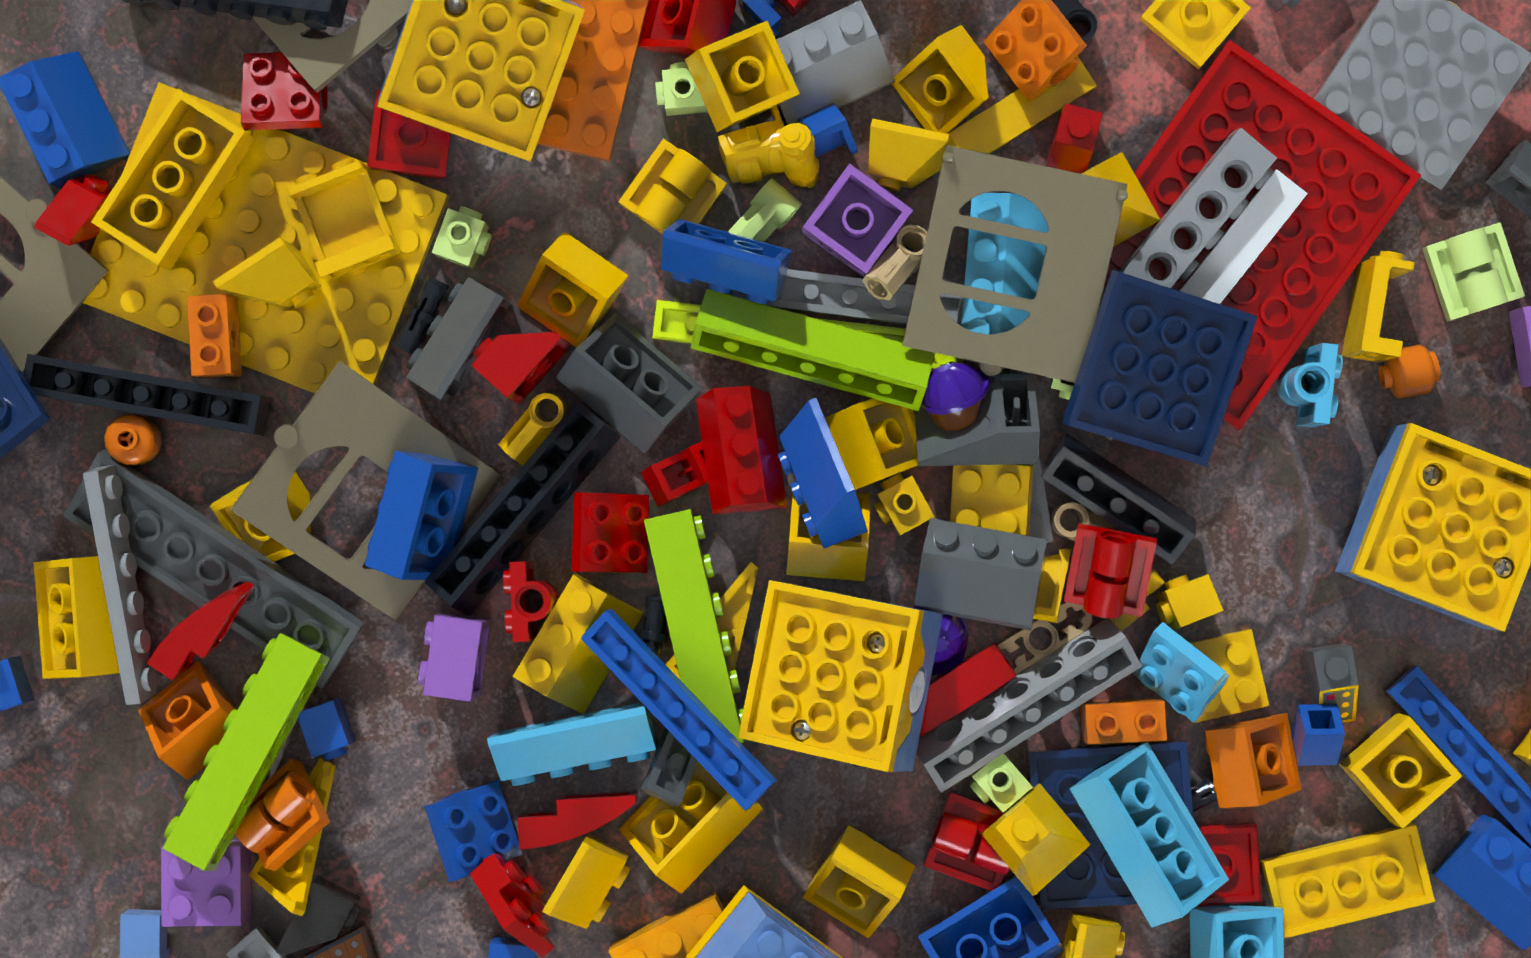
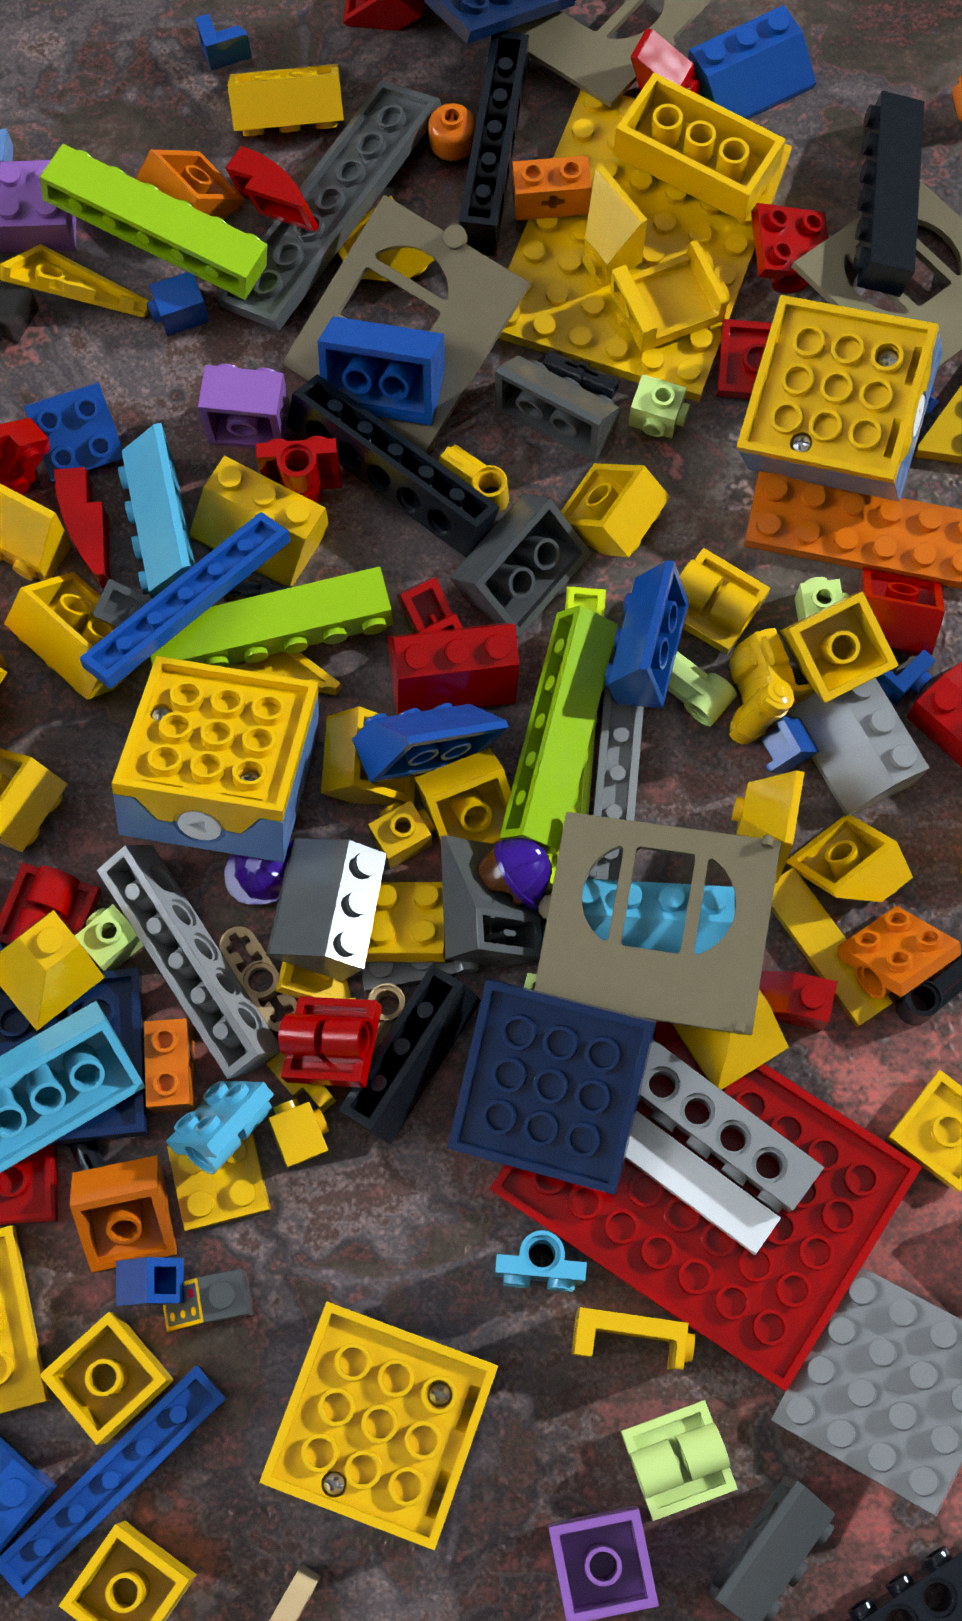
camera: 85 degrees right, 15 degrees down
light grey plate [83,465,158,705] -> none
orange plate [235,758,330,871] -> none
red slope [471,332,571,404] -> none
red plate [572,492,649,573] -> none
medium lavender brick [802,163,913,278] -> none
tan piece [862,224,927,301] -> none
red slope [919,642,1016,737] -> none
orange head [1378,344,1441,399] -> none

